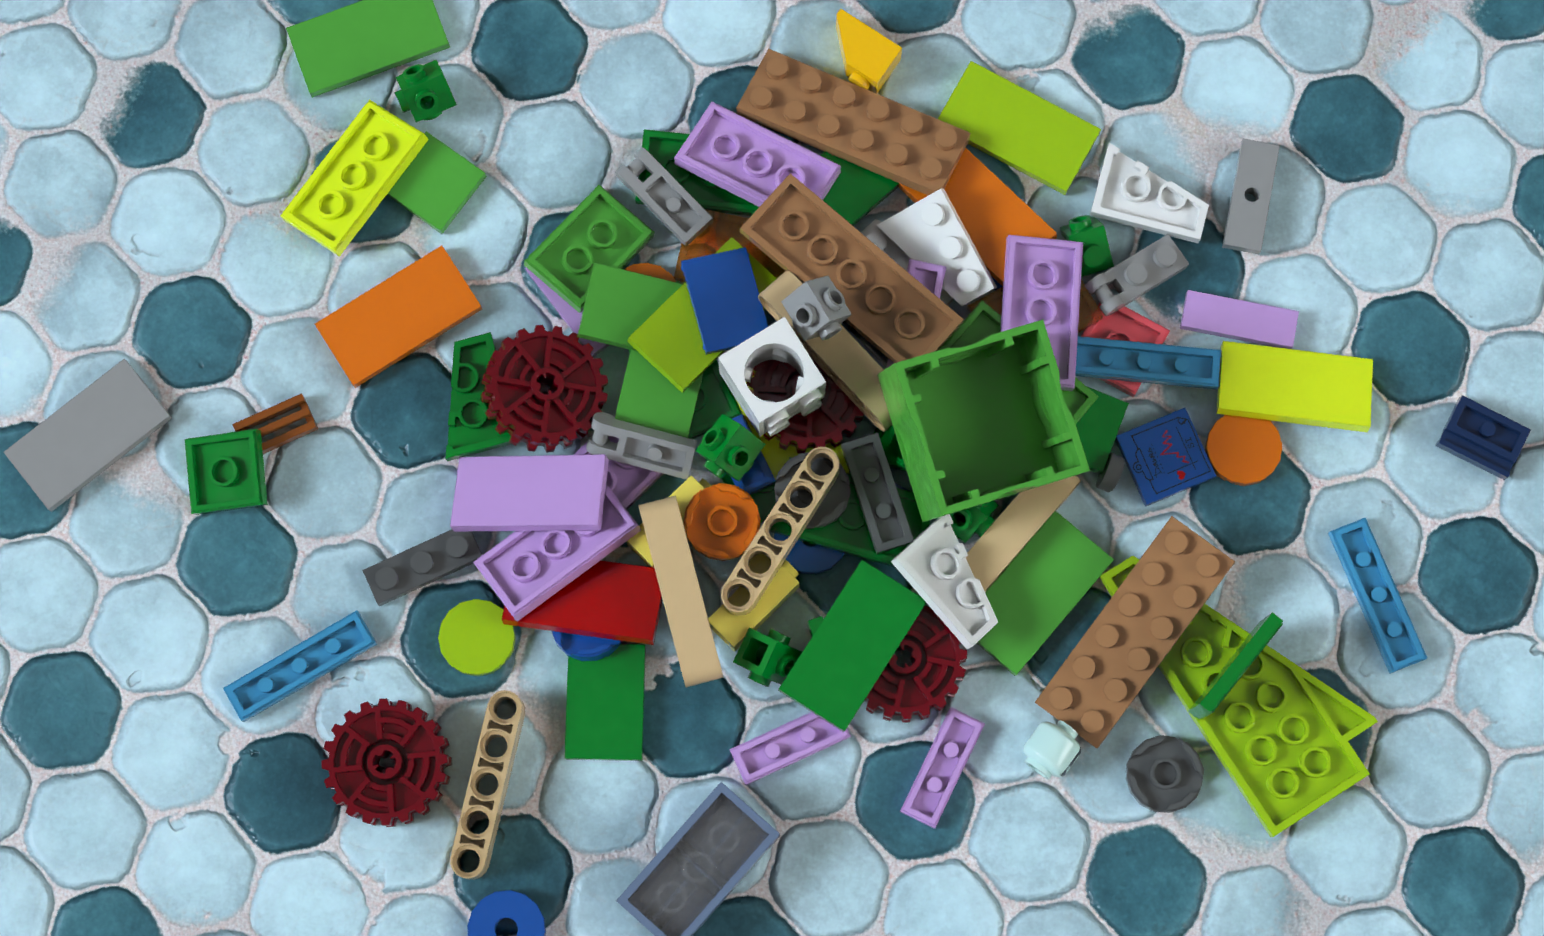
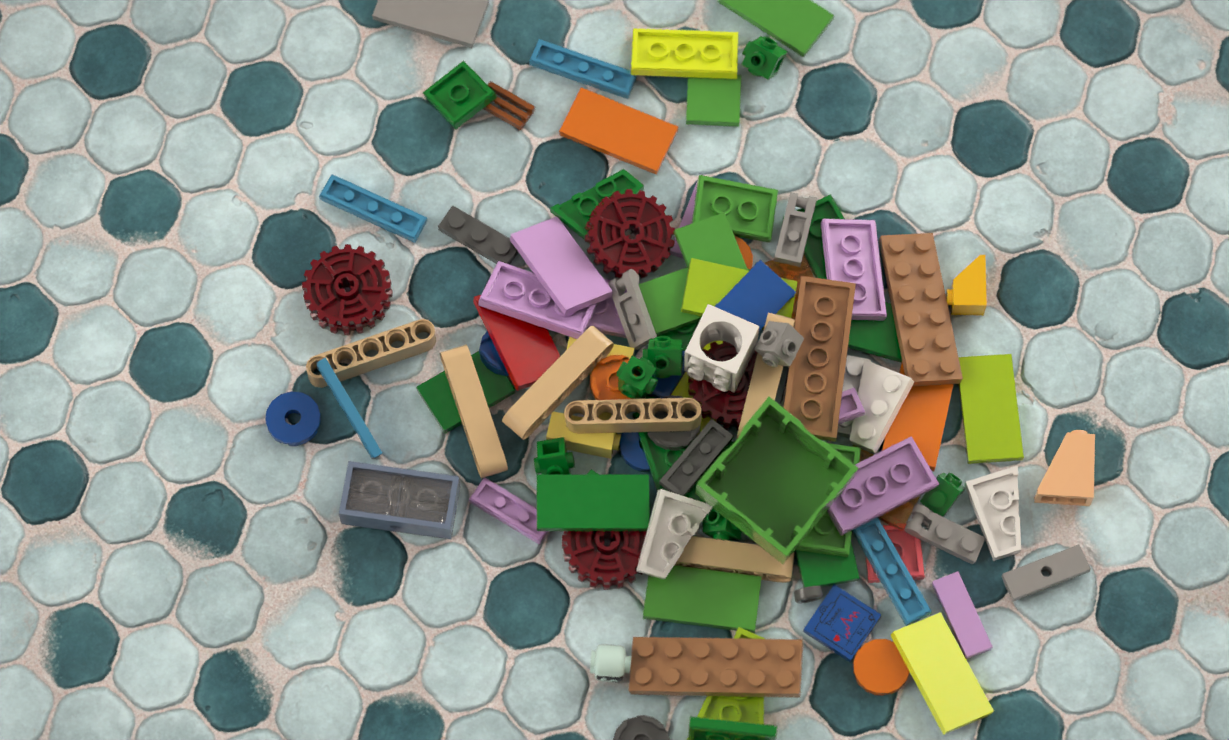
camera: 55 degrees right, 10 degrees down
lime tile [438,599,516,677] -> none
lavender tile [900,707,985,829] -> none
none -> dark azure tile [316,357,382,459]
none -> tan beam [440,344,508,479]
none -> dark azure tile [529,39,637,99]
none -> green brick [616,355,658,399]
none -> light nougat slope [1034,430,1095,506]

